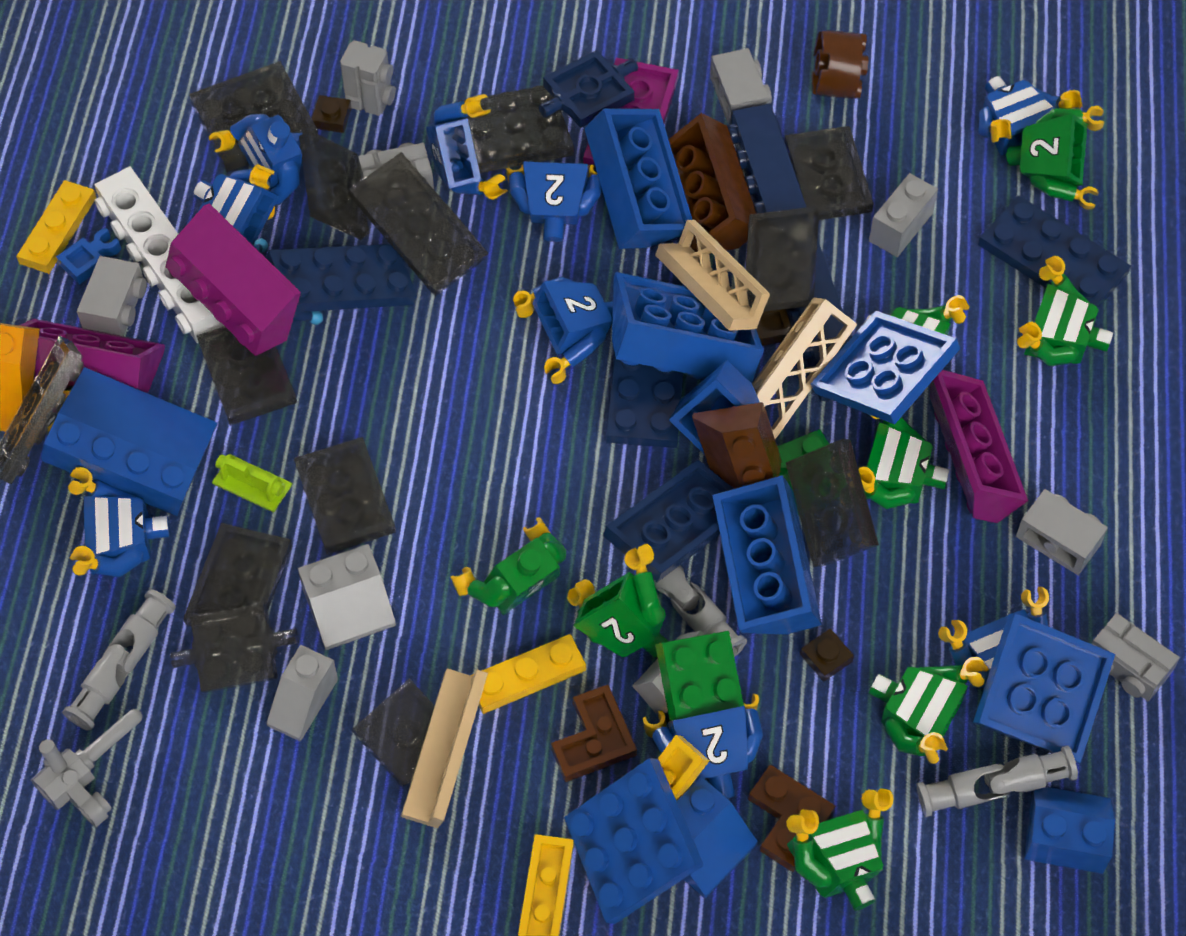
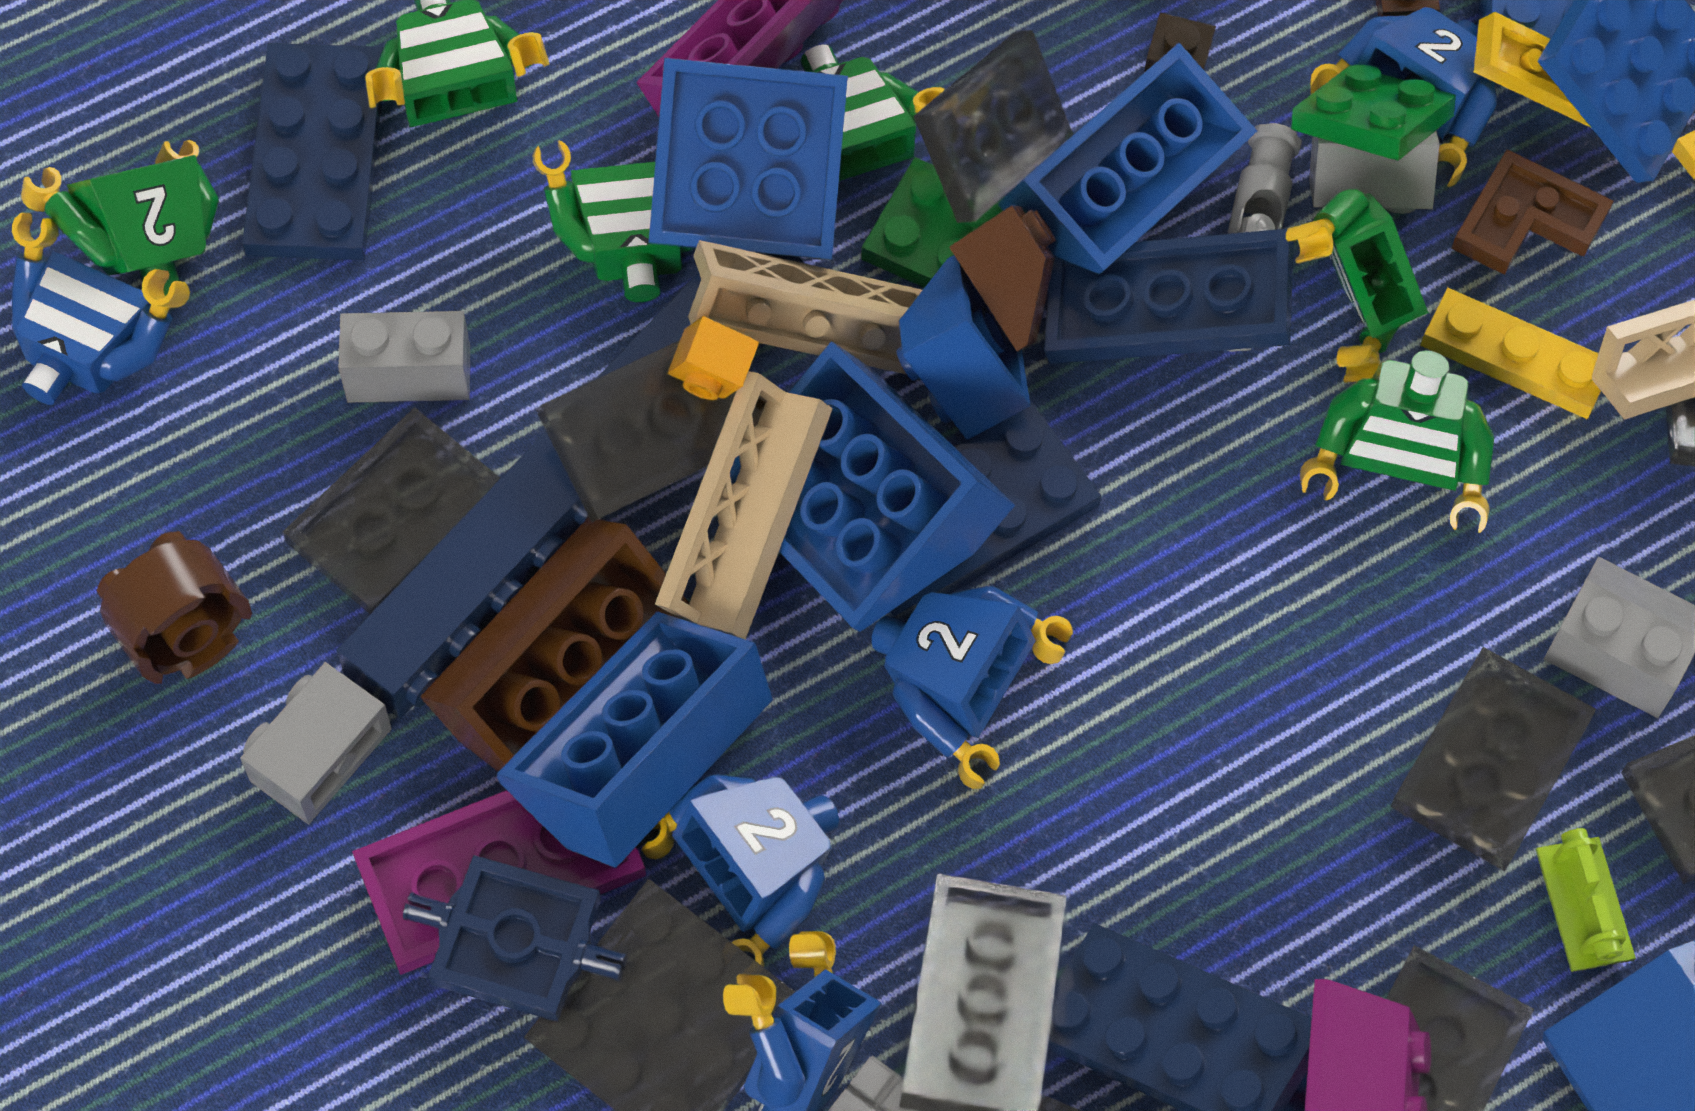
camera: 130 degrees left, 5 degrees up
none -> light orange plate [667,316,759,400]

